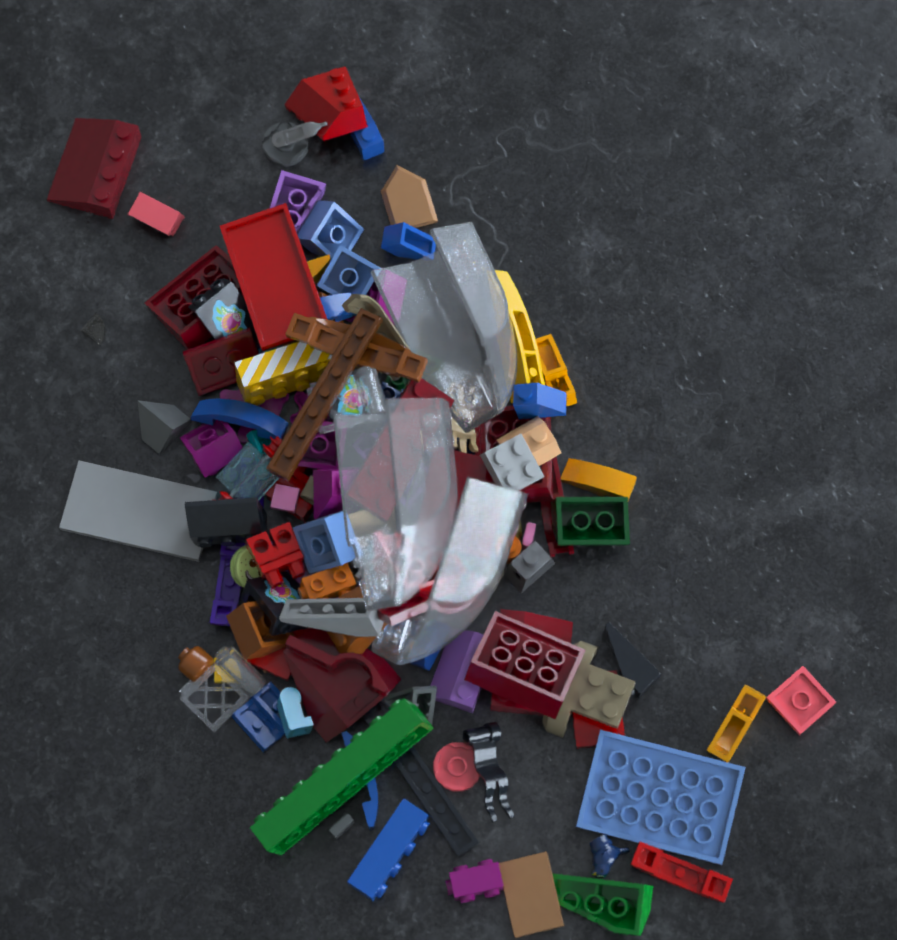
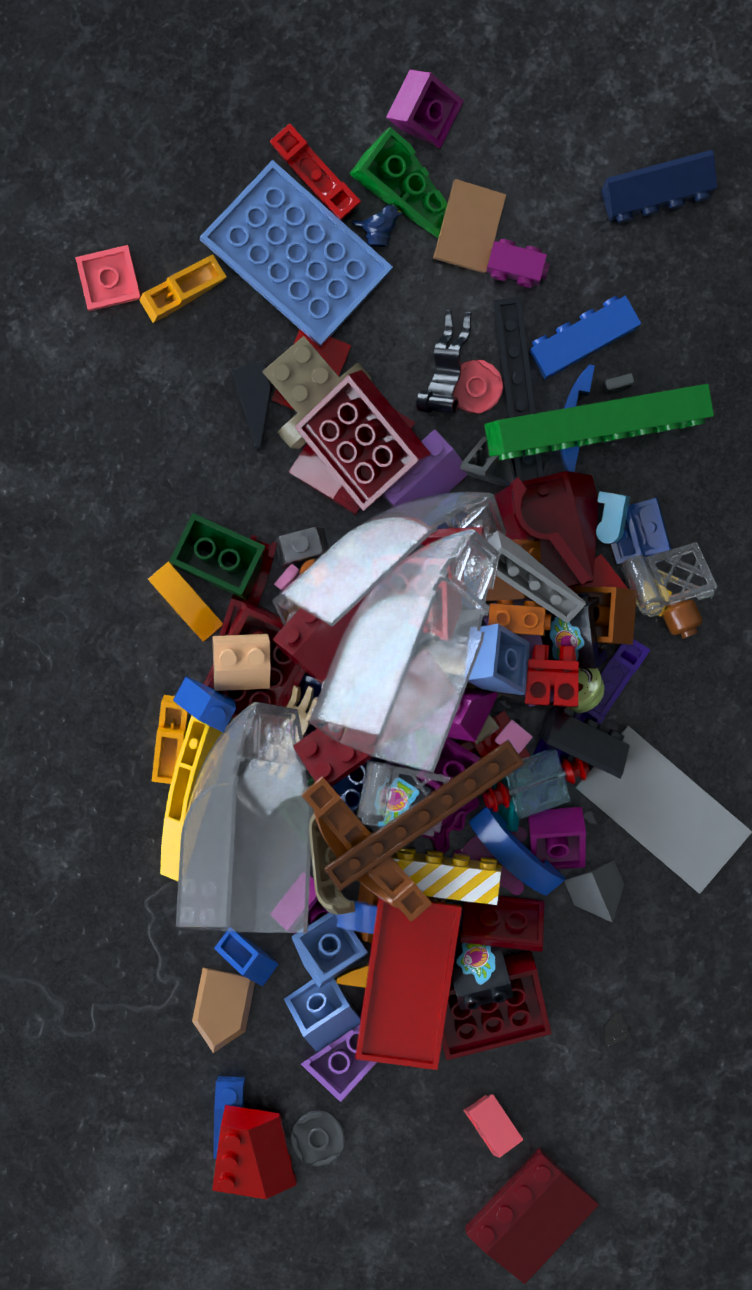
camera: 150 degrees left, 15 degrees up
light grey piece [272,122,328,147] -> none
light grey plate [480,434,544,499] -> none

